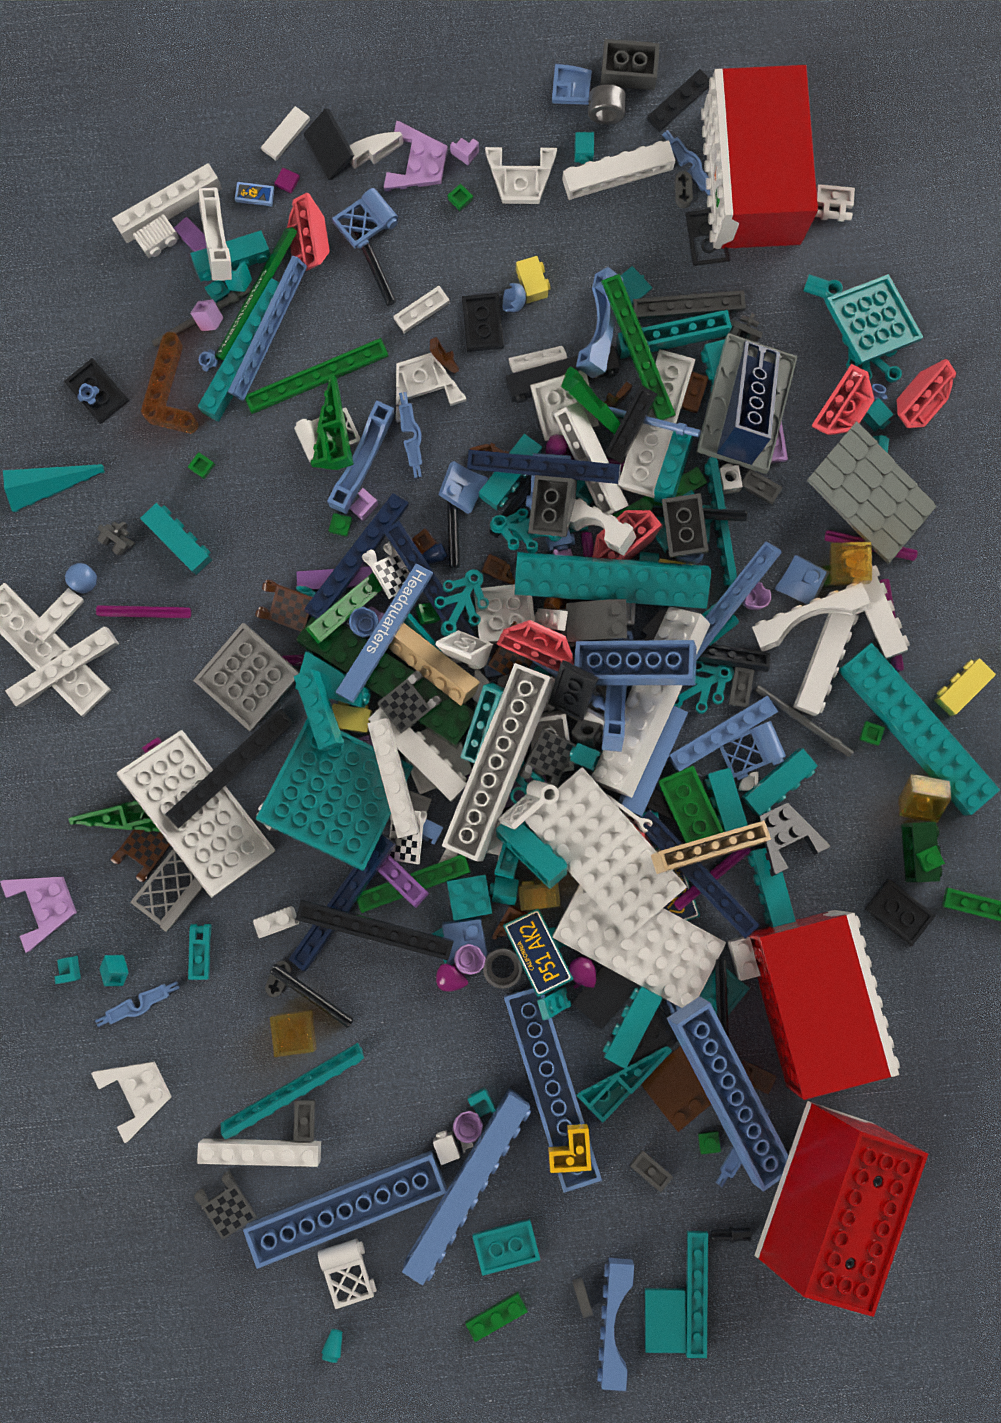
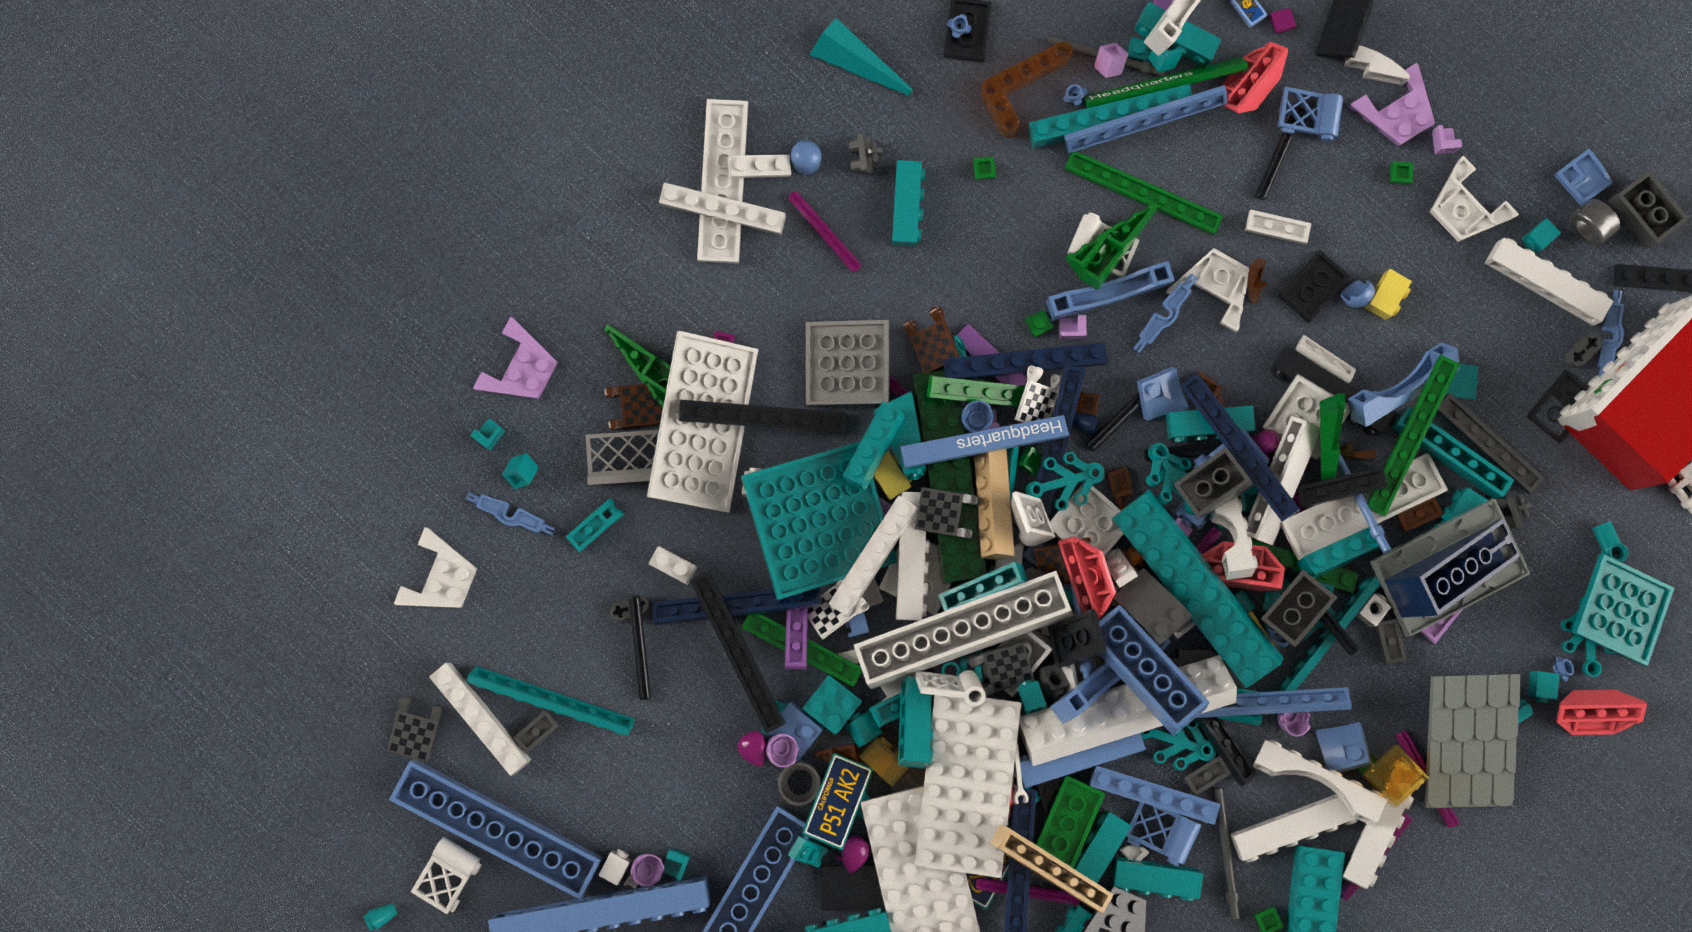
camera: 50 degrees right, 0 degrees up
clear yellow brick [270,1009,317,1057] -> none
coral wedge [812,364,874,435] -> none

